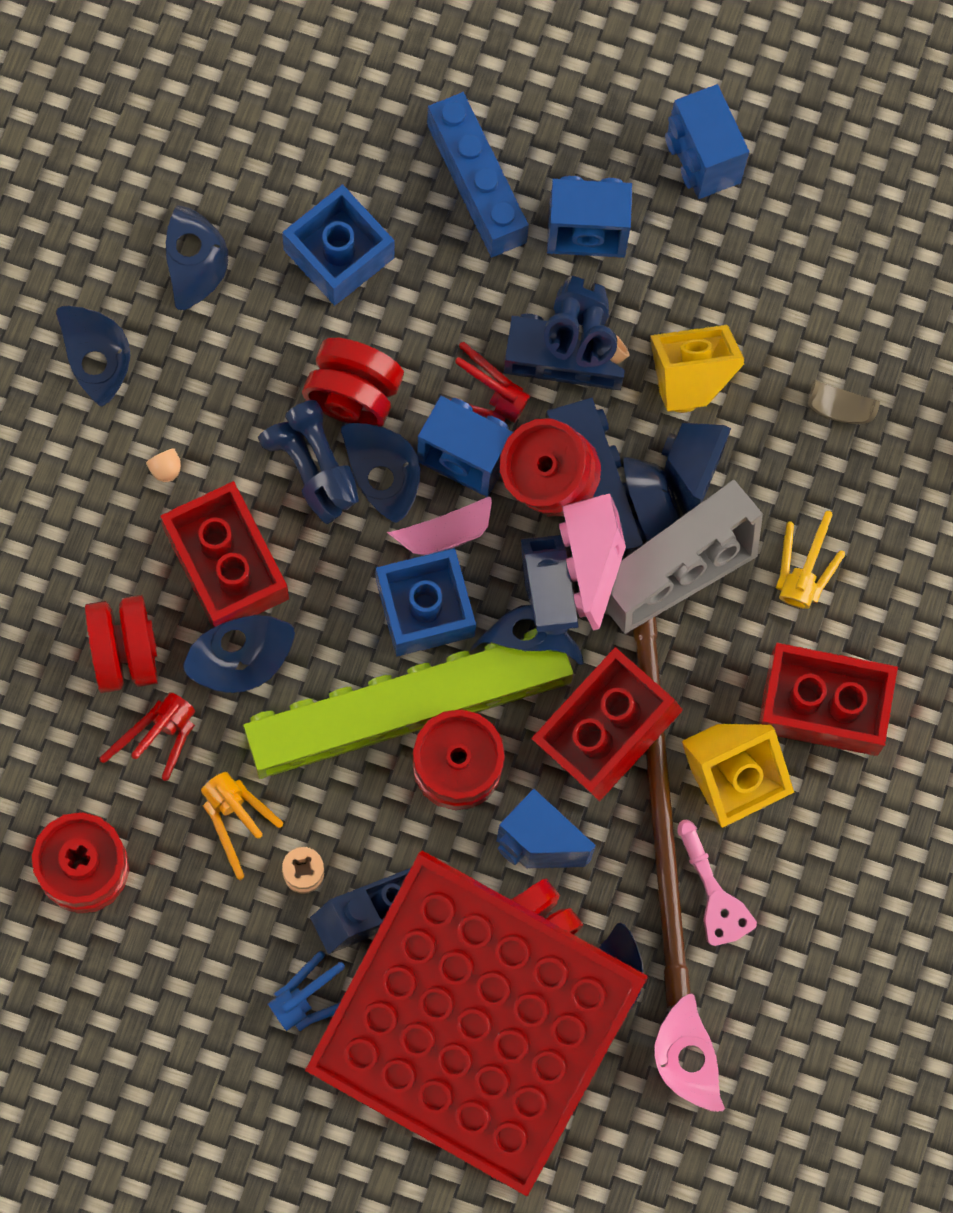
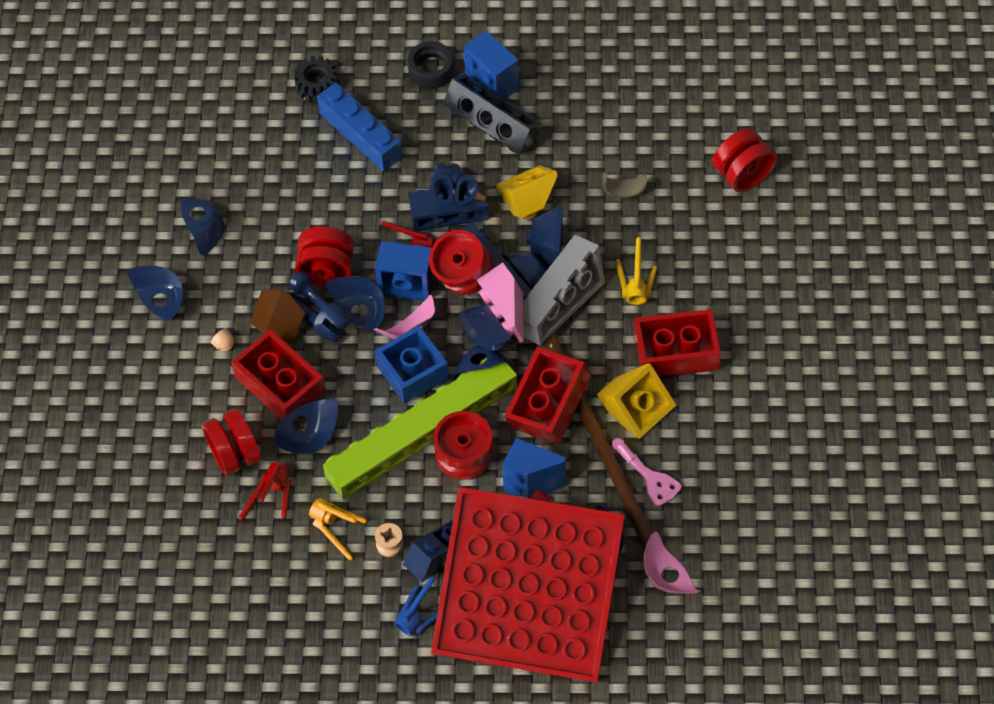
camera: 10 degrees left, 15 degrees down
red wheel [32,812,129,914] -> none
blue brick [282,184,395,306] -> none
blue brick [547,176,632,258] -> none
none -> reddish brown slope [250,288,307,344]
none -> black tyre [294,56,339,103]
none -> black tyre [407,41,454,89]
none -> black brick [443,74,543,154]

